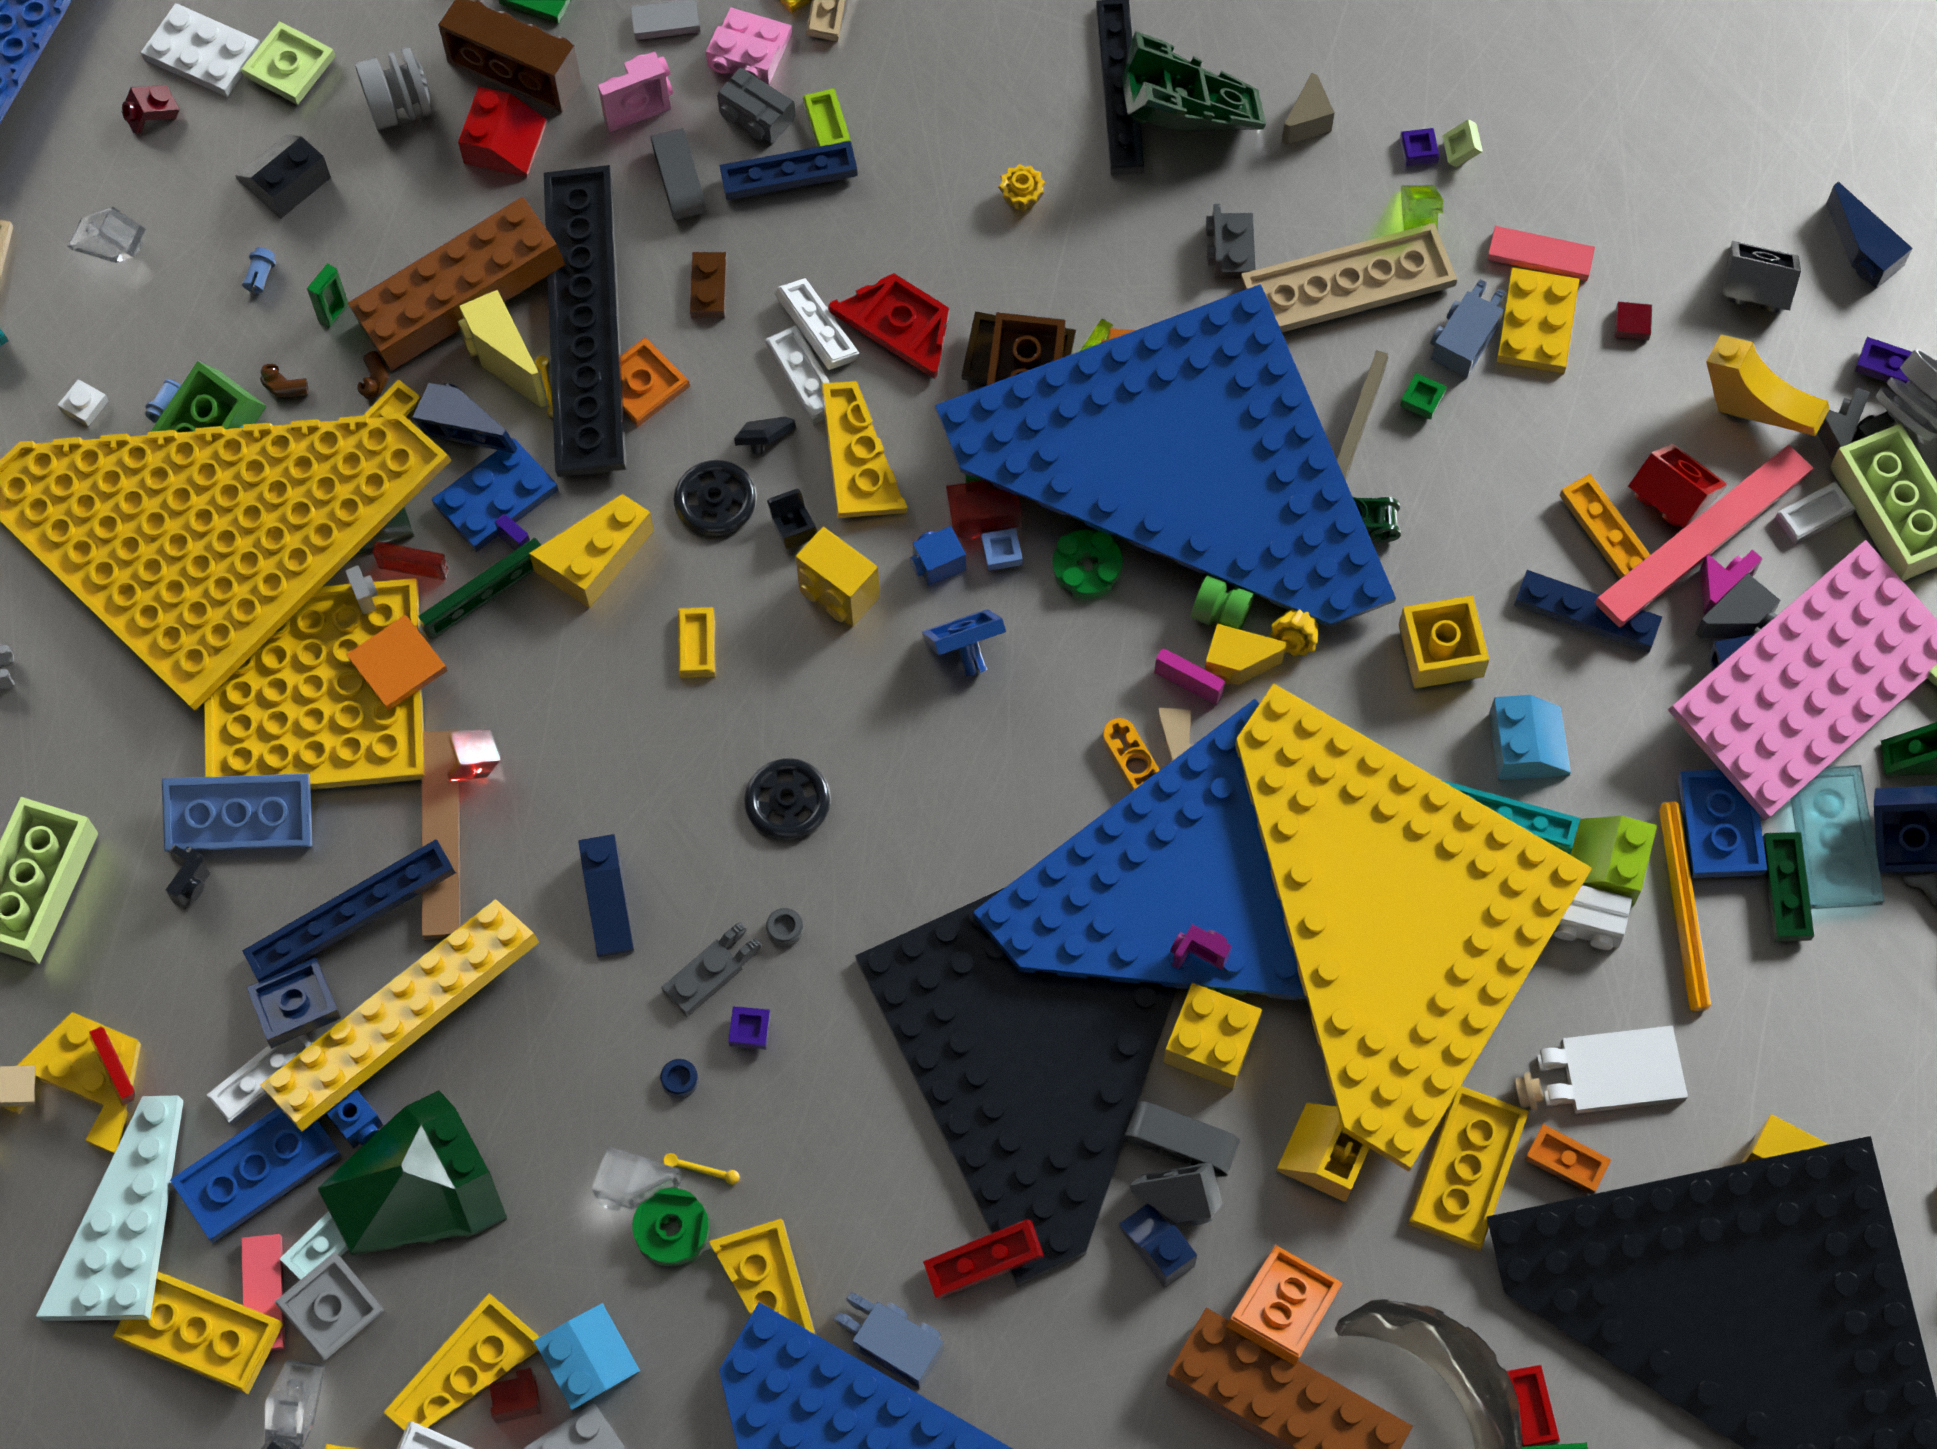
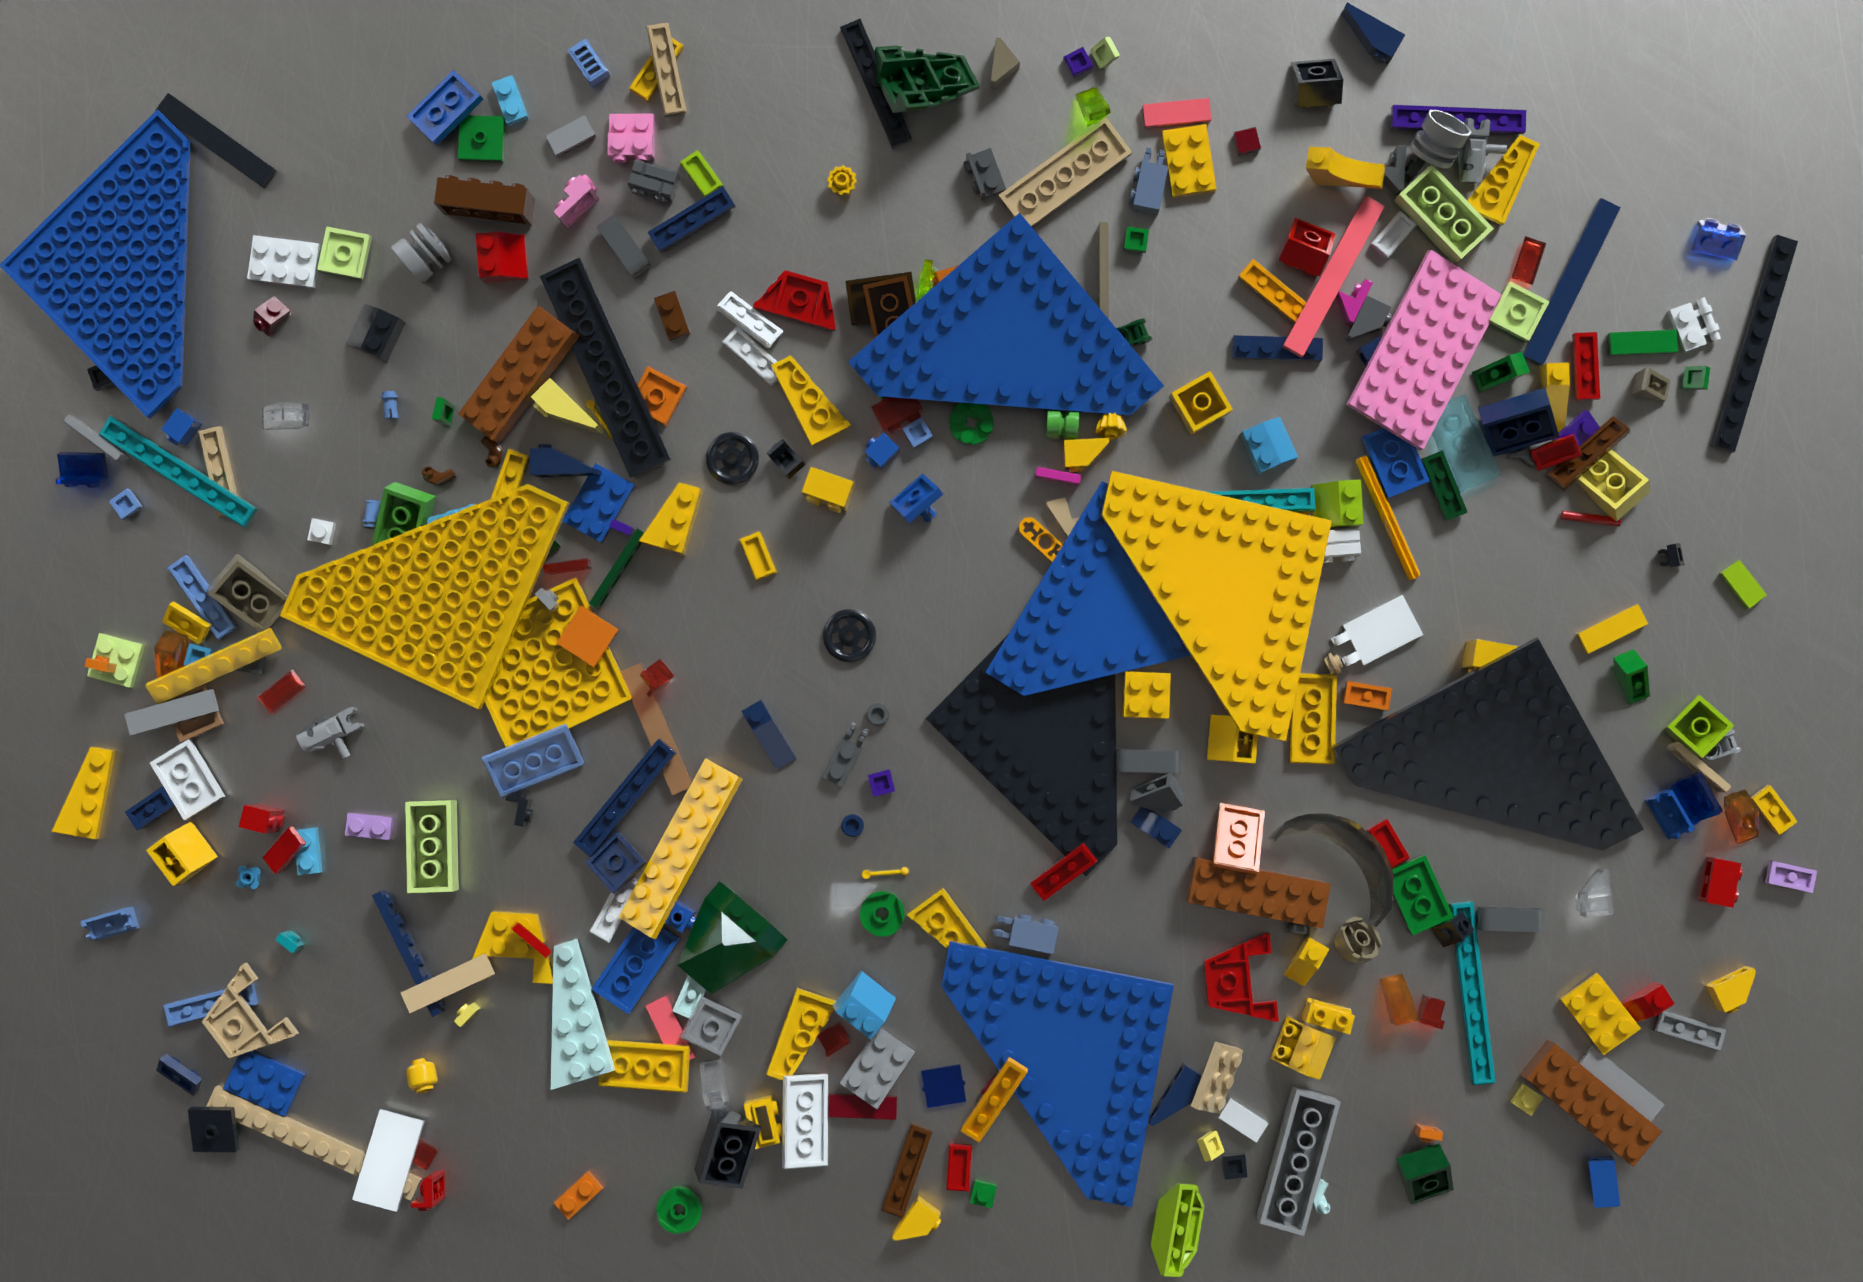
camera: 15 degrees left, 20 degrees up
black piece [734,417,796,454] -> none
magenta bracket [1170,924,1232,970] -> none

